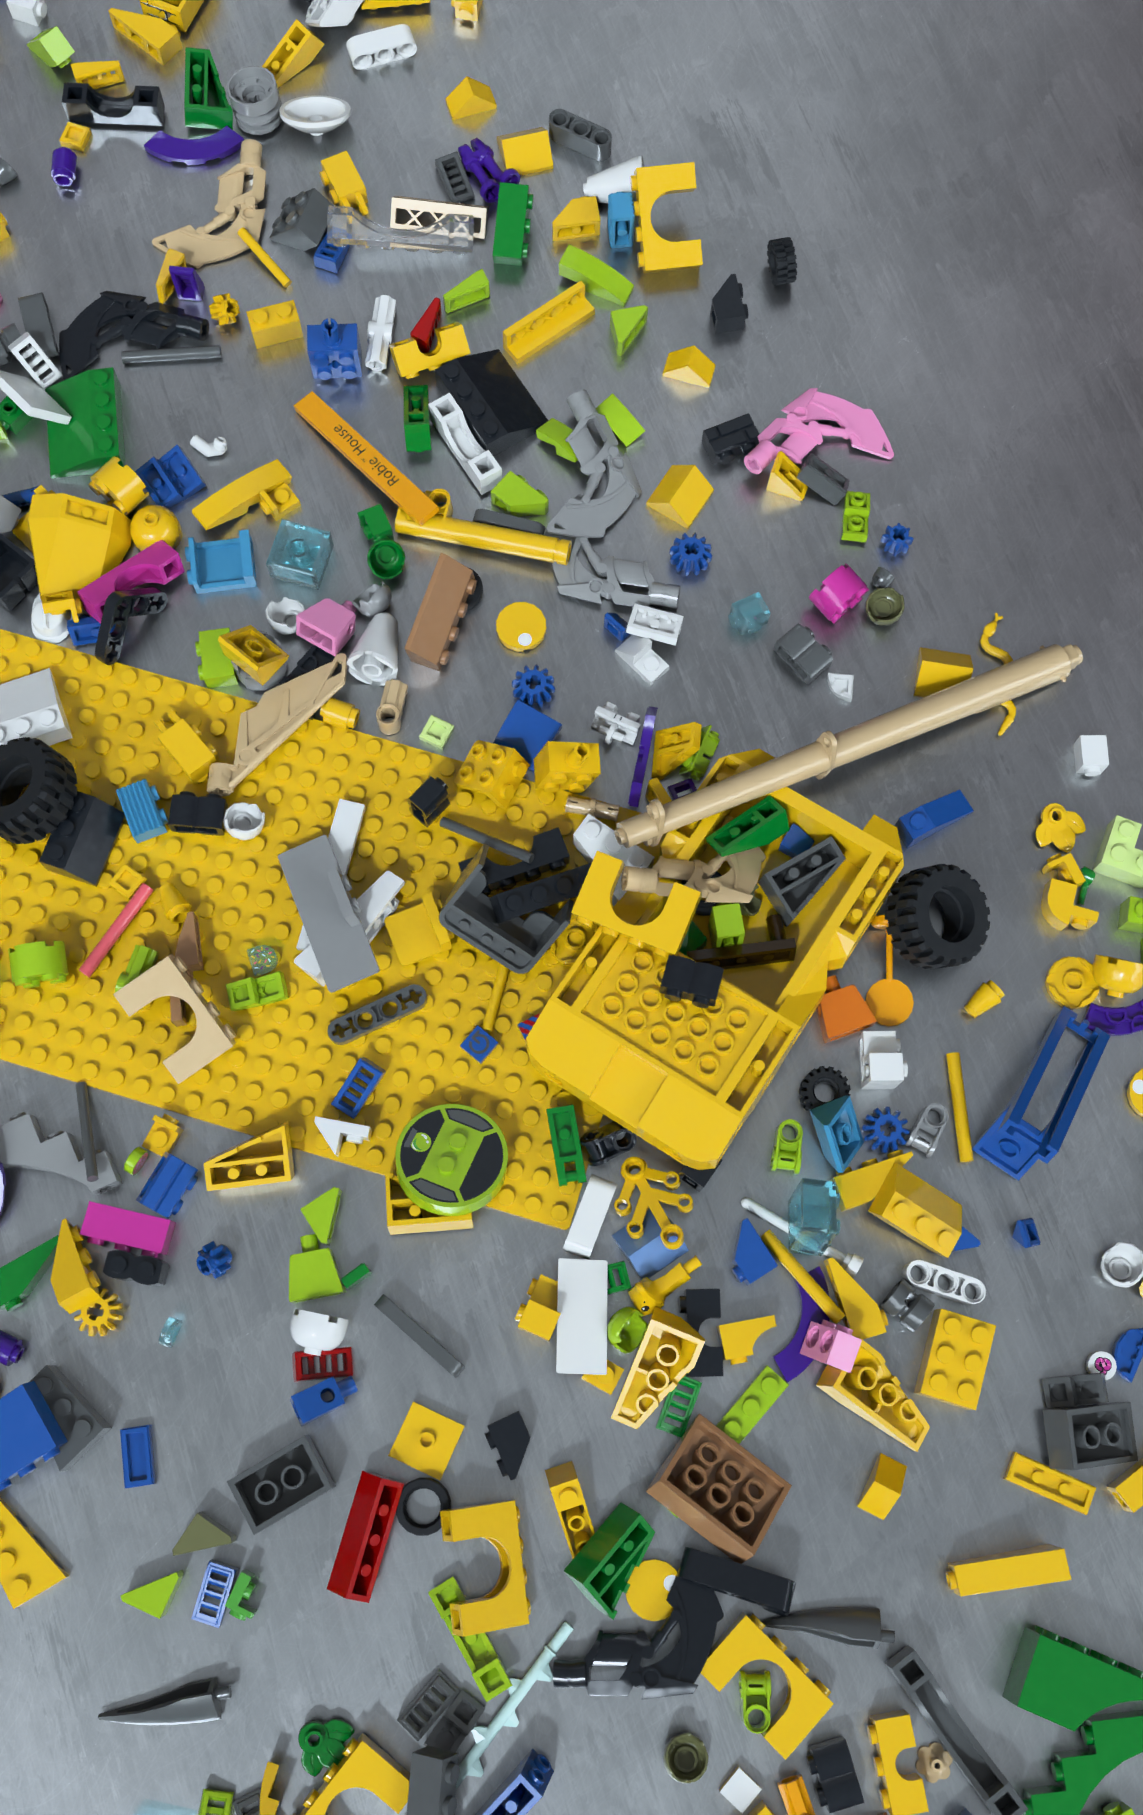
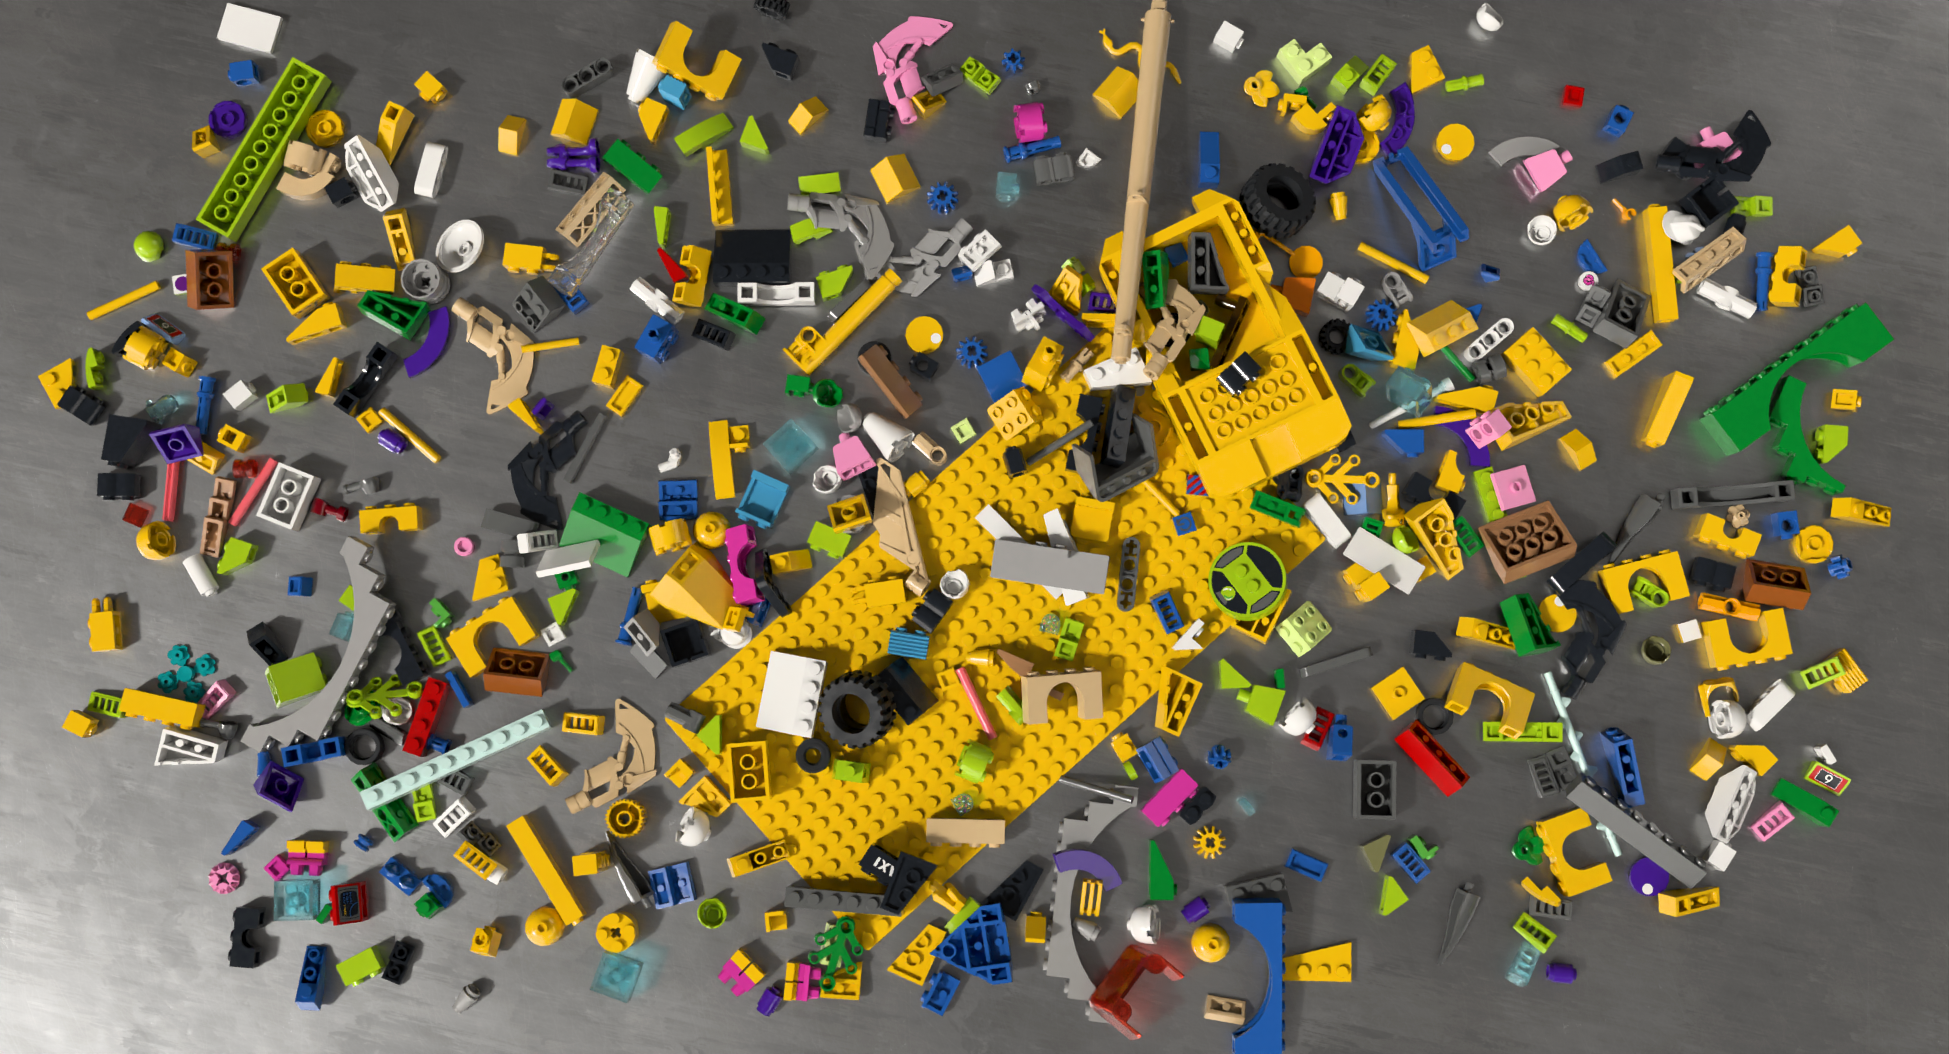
camera: 50 degrees left, 10 degrees up
yellow slope [50,1218,101,1314] -> none
yellow gear [209,293,240,326] -> none
light orange tile [293,391,439,527] -> none
yellow arch [571,851,702,959] -> none
olive hair [865,587,905,626] -> none
none -> yellow wedge [334,261,395,295]
none -> yellow piece [378,407,441,463]
none -> yellow tile [606,375,644,417]
none -> black slope [691,318,736,351]
none -> yellow slope [769,549,813,576]
none -> black brick [909,352,939,382]
none -> blue pin [1003,136,1061,163]
none -> yellowish green bracket [1275,601,1332,657]
none -> dark purple wedge [1309,105,1364,184]
none -> green bar [1440,346,1476,382]
none -> bright pink plate [1490,465,1536,511]
none -> lime axle [1551,313,1588,343]

